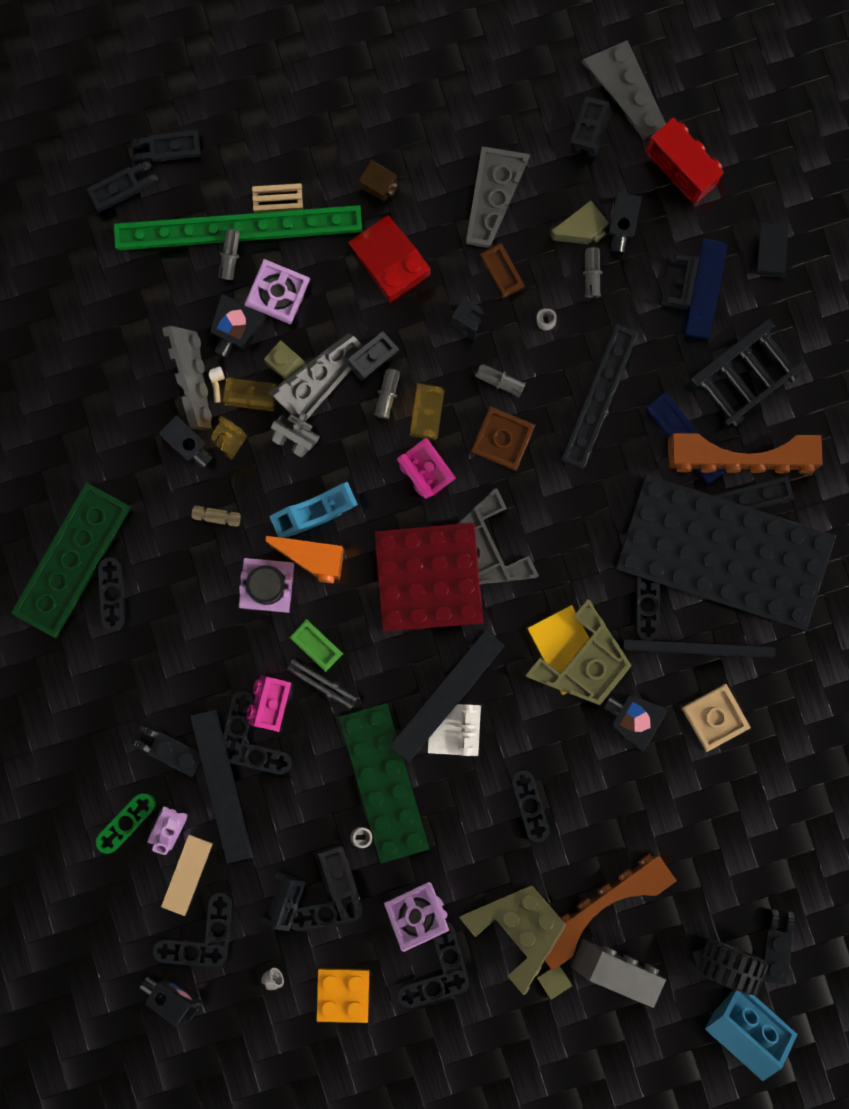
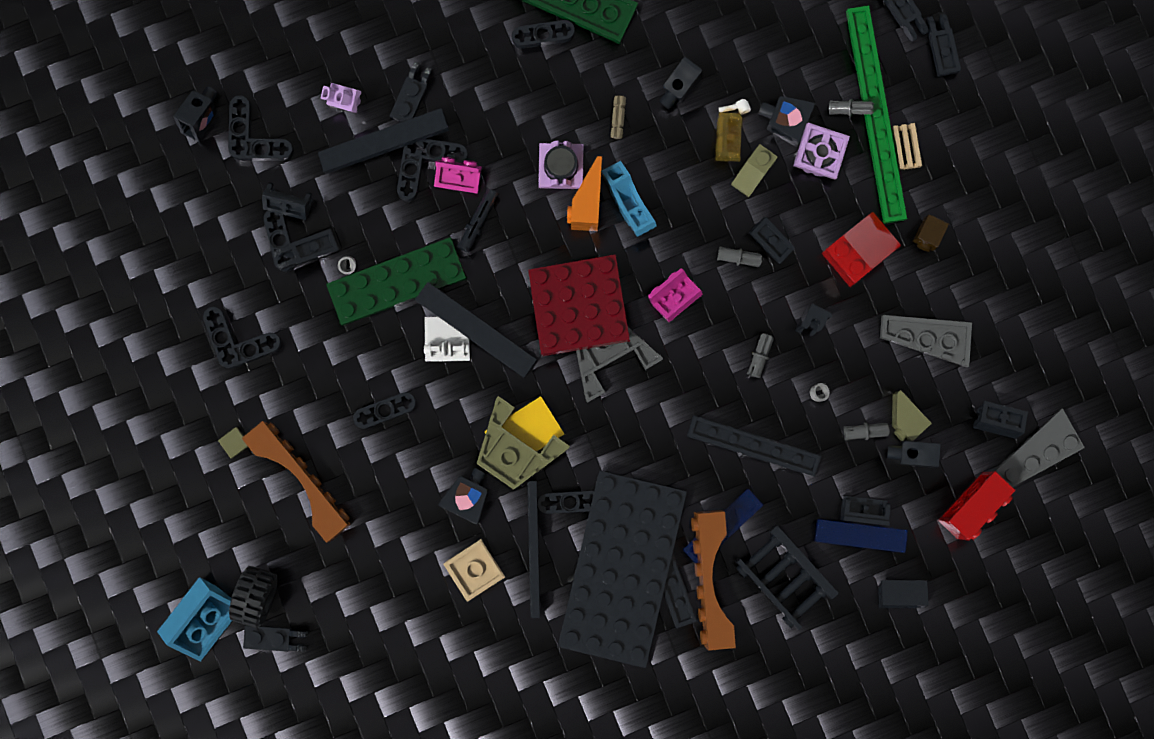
camera: 90 degrees right, 0 degrees up
green beam [96,793,156,854] -> none
tan tile [161,834,213,916] -> none
dark grey wing [162,326,212,430] -> none
clear yellow hinge [212,416,247,460] -> none
light grey hinge [261,968,284,990] -> none
dark grey wing [269,333,363,420] -> none
dark grey hips [271,413,320,457] -> none
bright green tile [289,619,343,672] -> none
light orange plate [317,968,369,1023] -> none
lavender piece [384,882,449,952] -> none
clear yellow hinge [410,383,445,440] -> none
olive wing [460,886,566,995] -> none
reddish brown tile [470,406,535,471] -> none
reddish brown tile [479,243,525,299] -> none
dark grey wedge [570,939,666,1008] -> none

